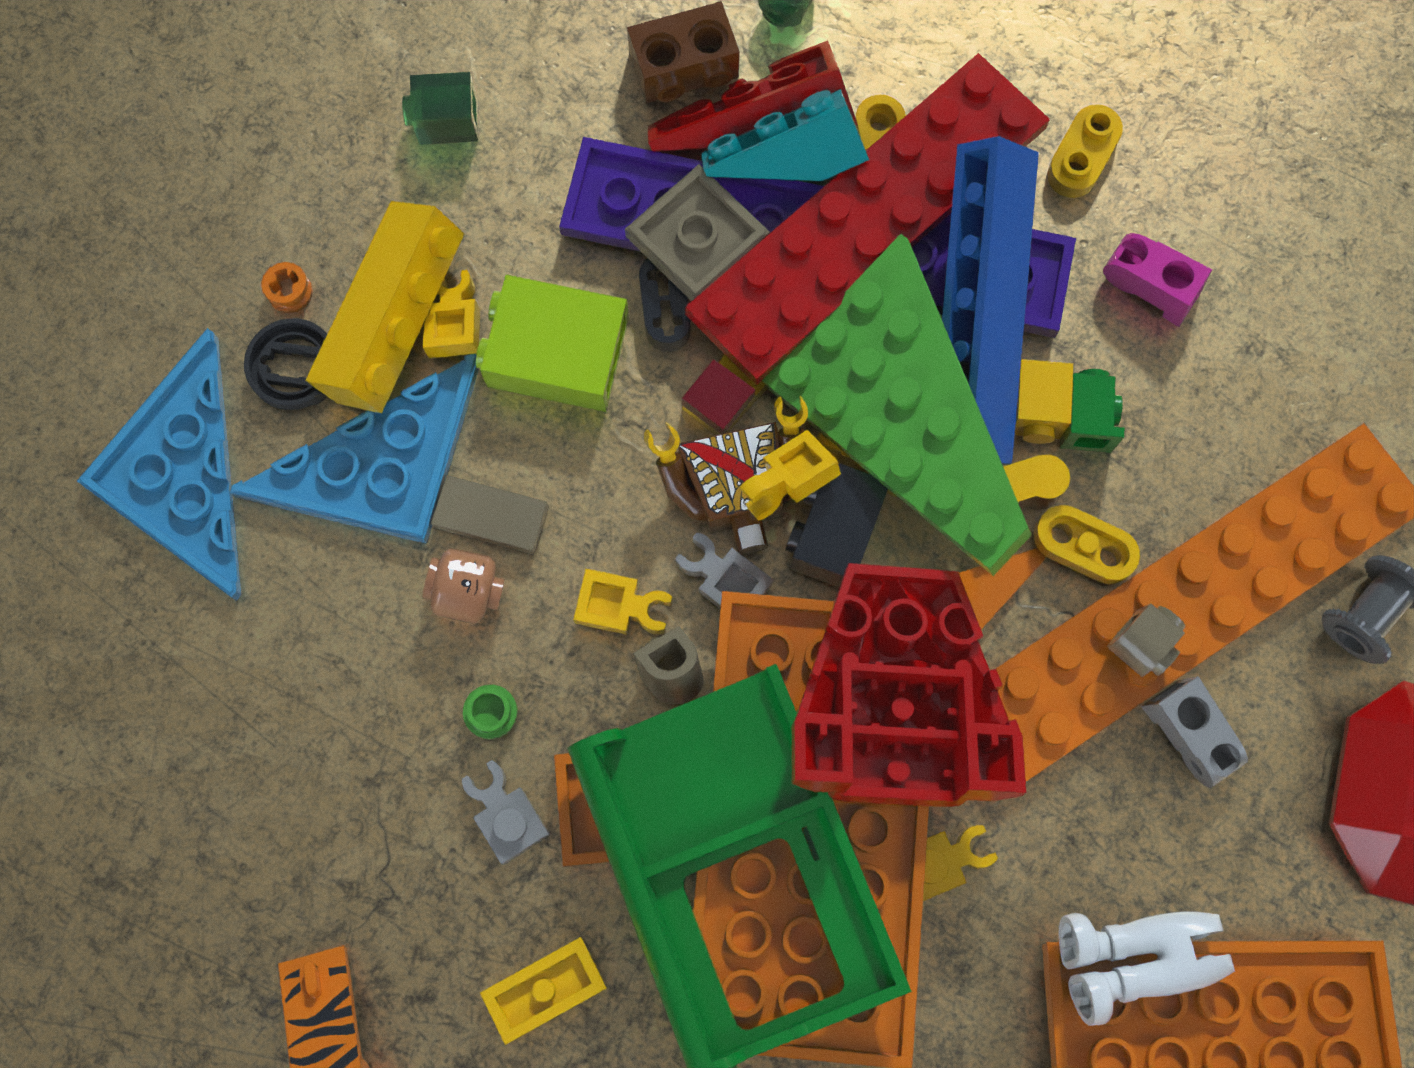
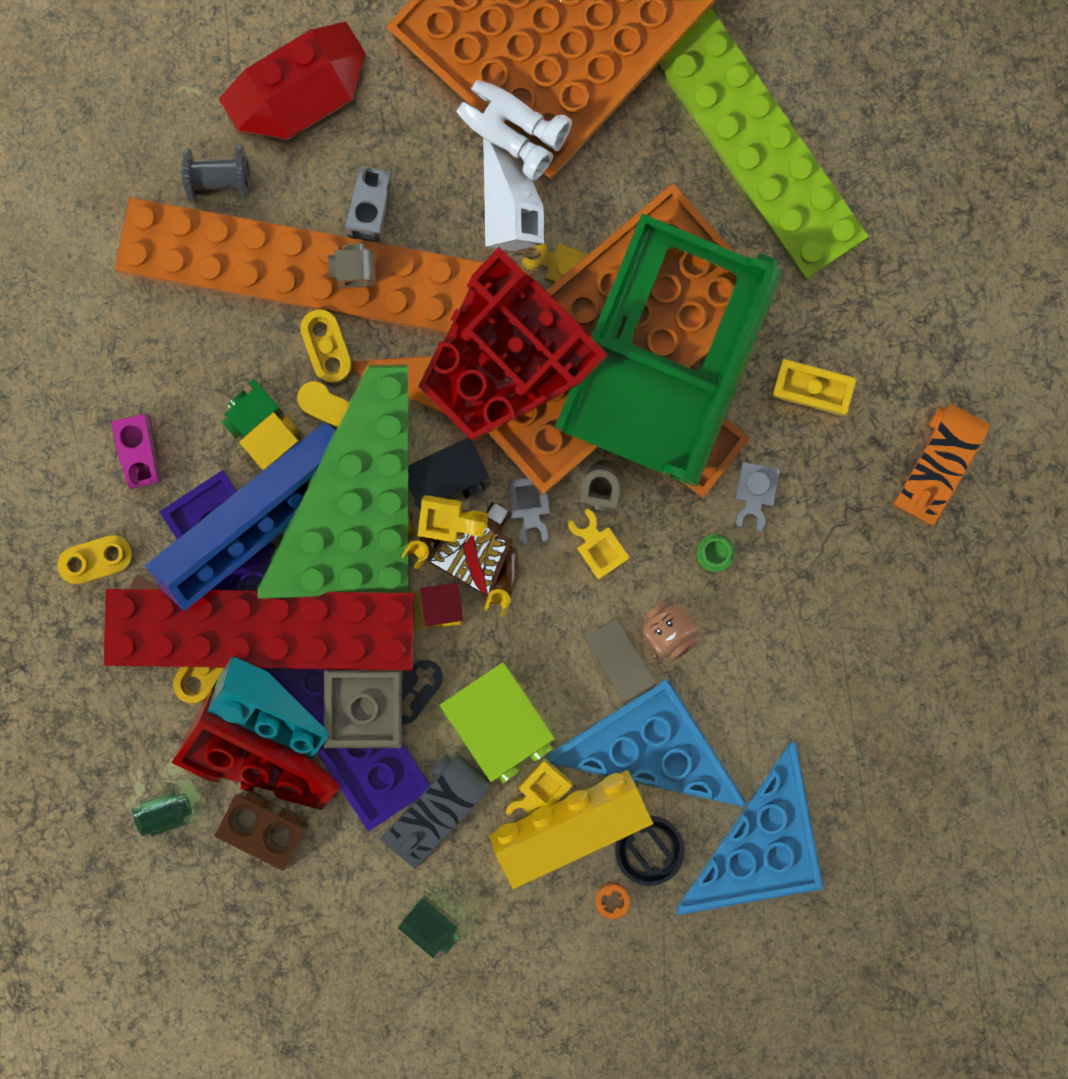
camera: 130 degrees left, 10 degrees up
none -> dark grey door [380,752,491,869]
none -> white slope [483,138,544,251]

